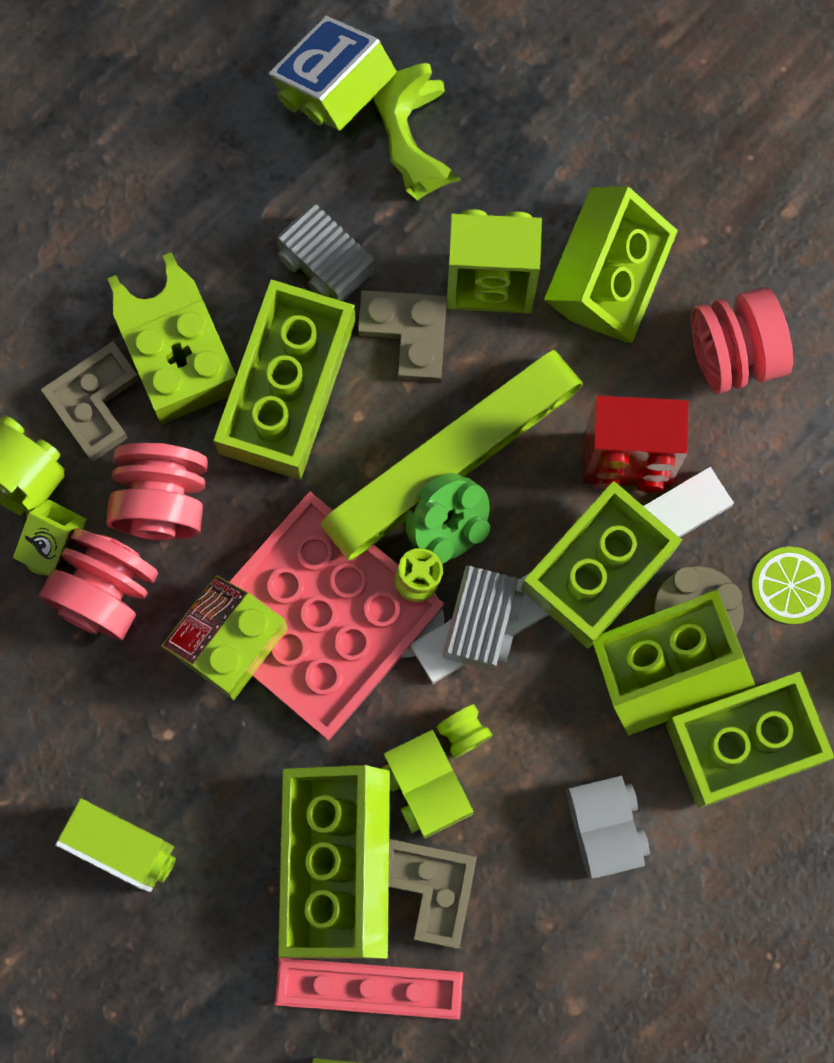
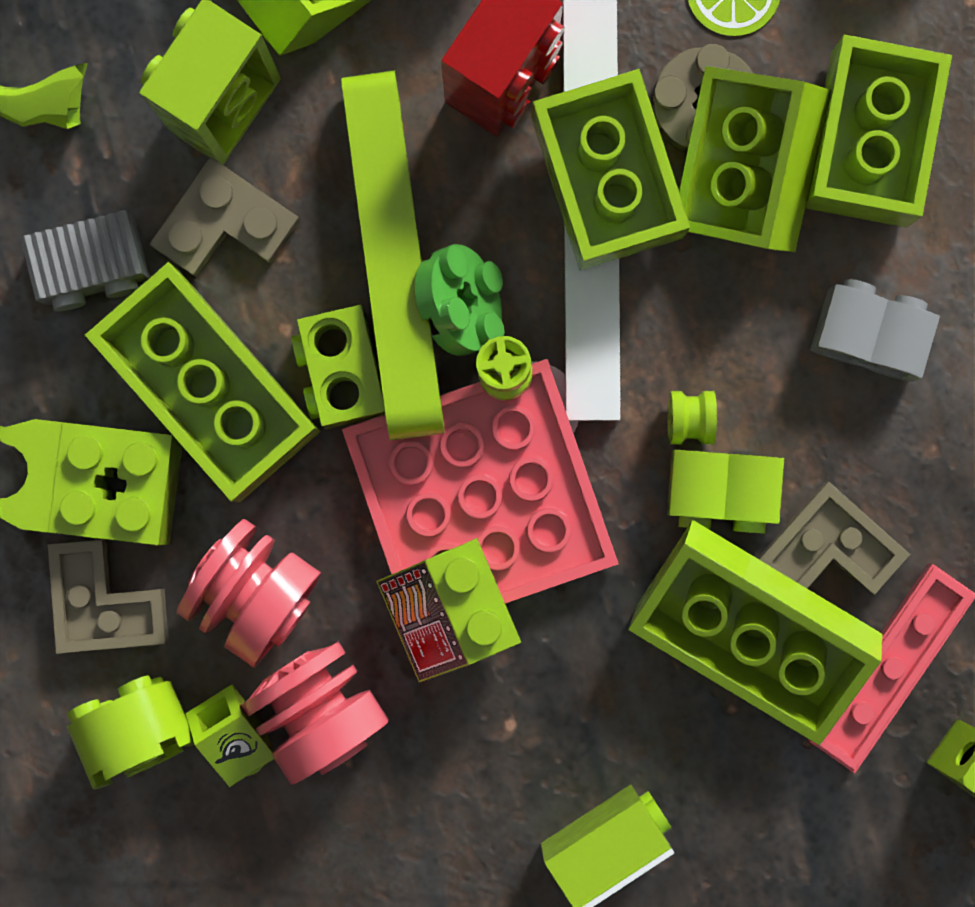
camera: 60 degrees left, 10 degrees up
light grey brick [443,565,524,671] -> none
none -> lime brick [291,305,385,429]

